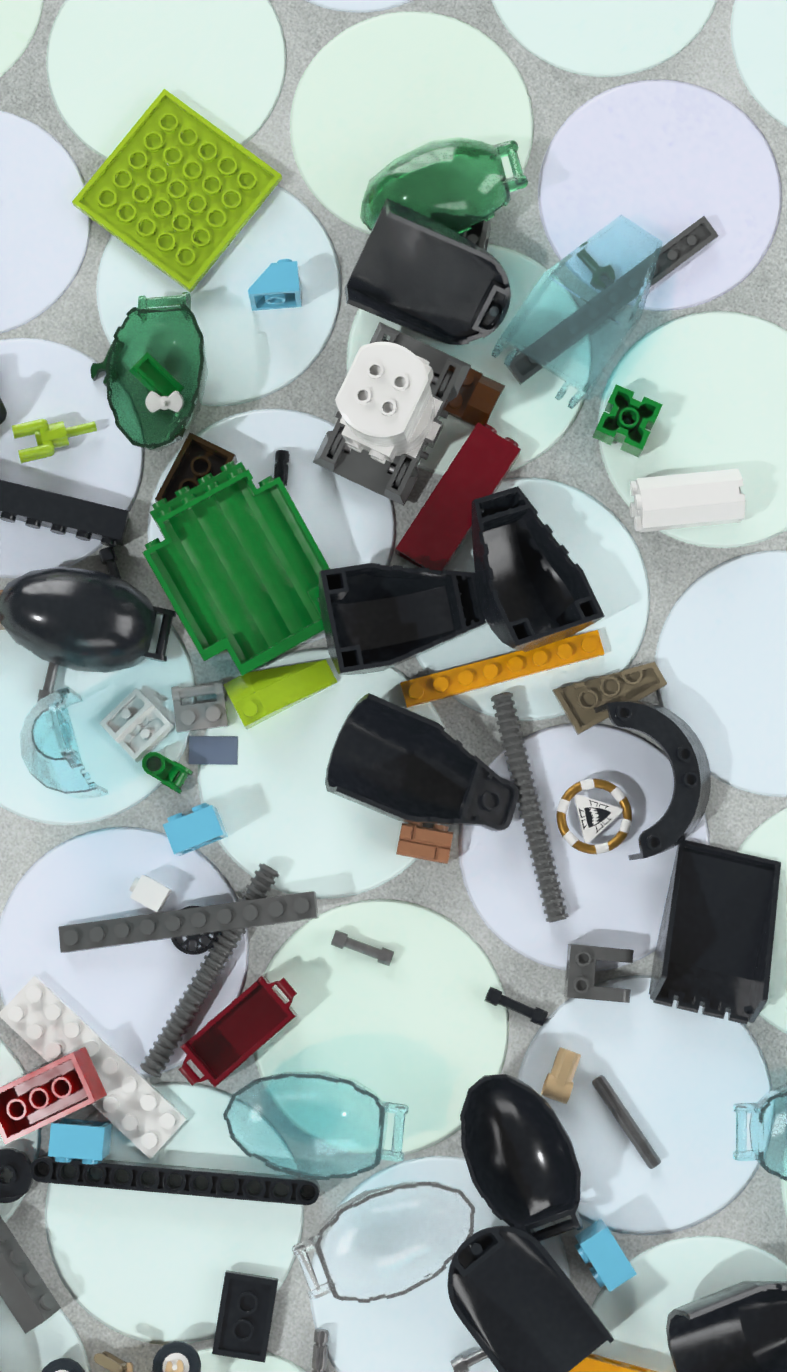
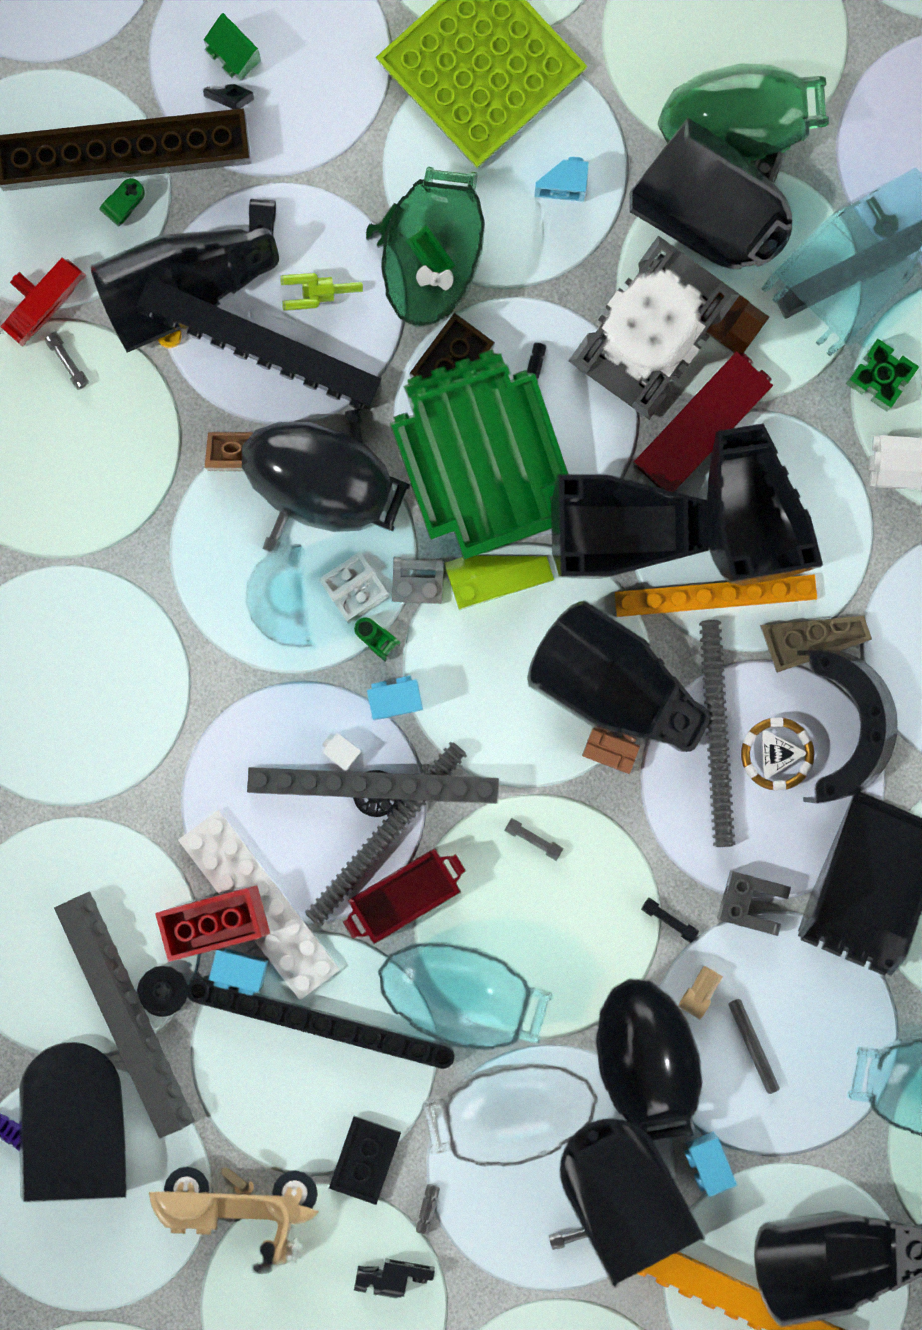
camera: 10 degrees right, 5 degrees up
sand blue sticker [189,736,238,765] -> none

